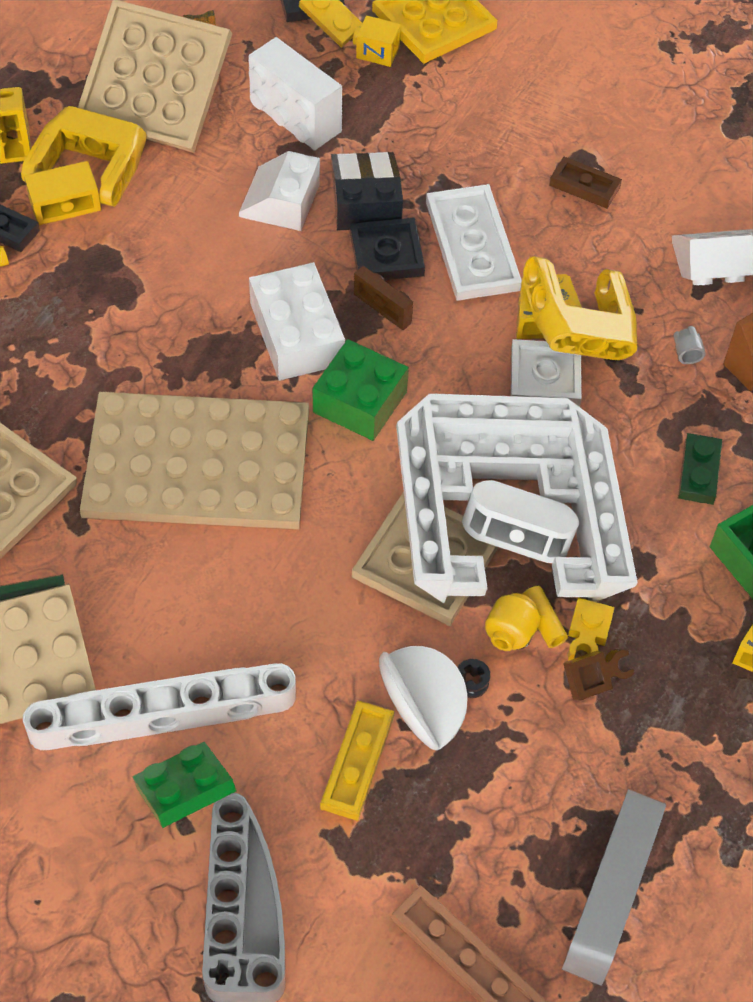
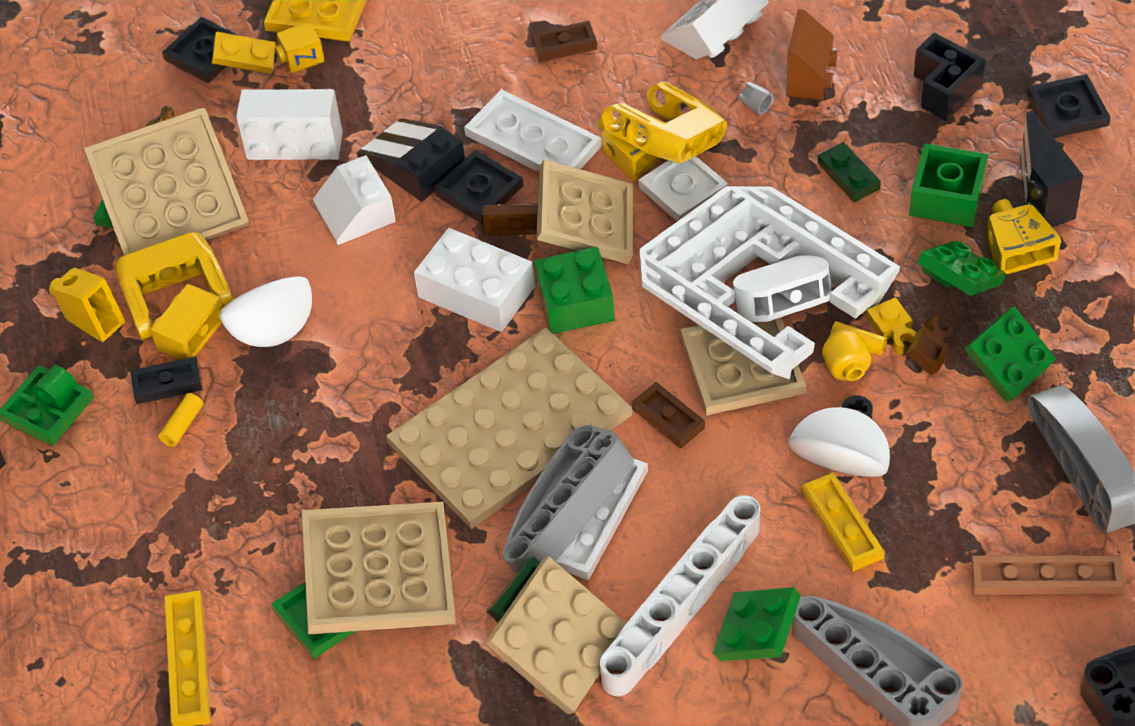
camera: 35 degrees left, 5 degrees down
none -> white piece [219,277,312,347]
none -> light grey beam [502,425,634,574]
none -> tan plate [537,159,633,264]
none -> white plate [556,458,648,581]
none -> reddish brown plate [632,382,705,449]
none -> green plate [917,241,1007,296]
none -> green plate [964,306,1056,402]

